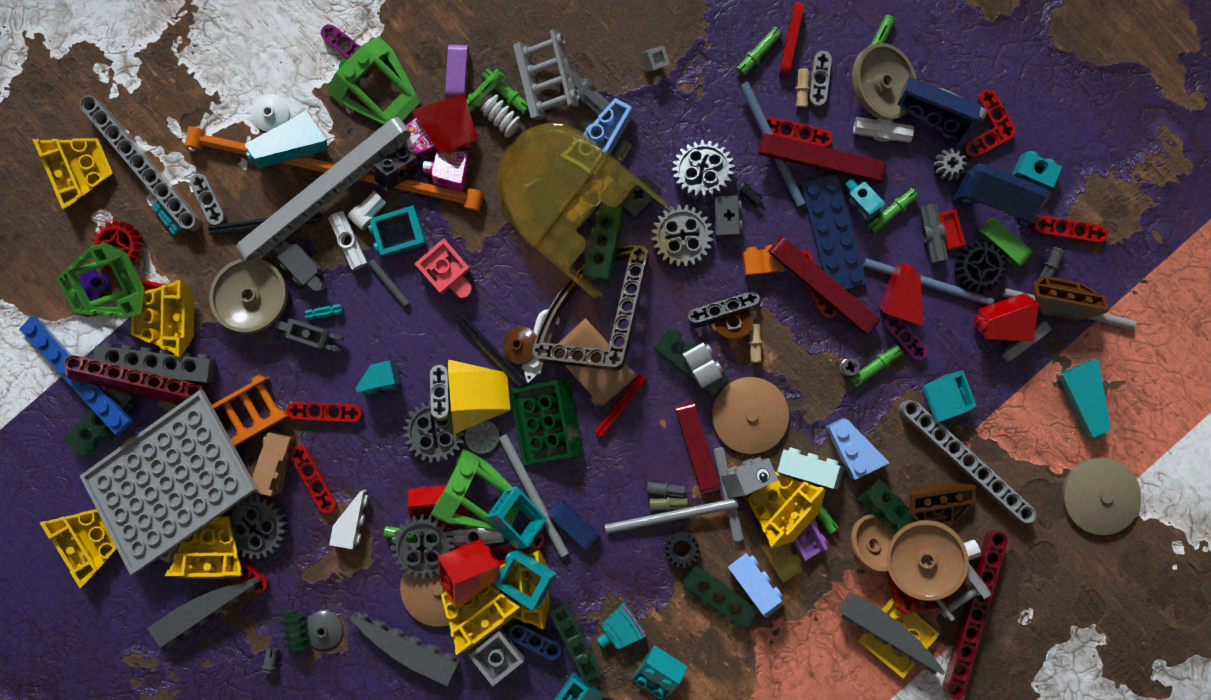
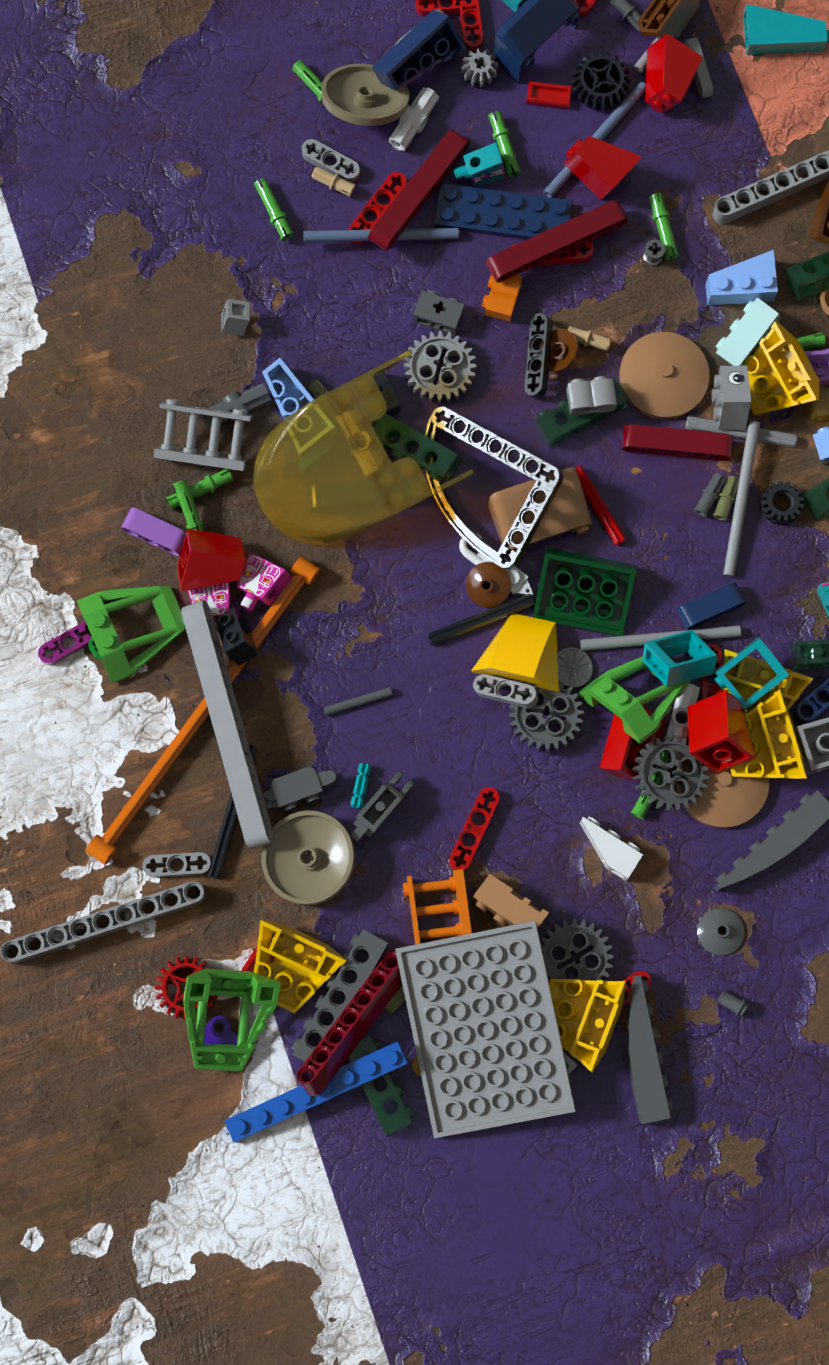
camera: 70 degrees left, 10 degrees down
yellow wedge [32,138,113,210] -> none
yellow wedge [39,509,117,589] -> none
teal axle [152,201,182,235] -> none
slope [245,112,329,168] -> none
white dish [251,94,289,132] -> none
clear green piece [278,608,309,651] -> none
red beam [290,445,337,513] -> none
white piece [328,211,368,270] -> none
white piece [348,191,386,230] -> none
teal slope [356,361,401,395] -> none
teal window [368,205,427,257] -> none
coral brick [415,238,473,299] -> none
white piece [481,95,521,138] -> none
gear [672,140,735,200] -> none
black pin [739,183,763,206] -> none
red beam [779,2,804,76] -> none
magenta beam [883,315,928,360] -> none
dark grey piece [919,203,948,263] -> none
teal slope [922,370,977,422] -> none
bright green beam [978,217,1033,268] -> none

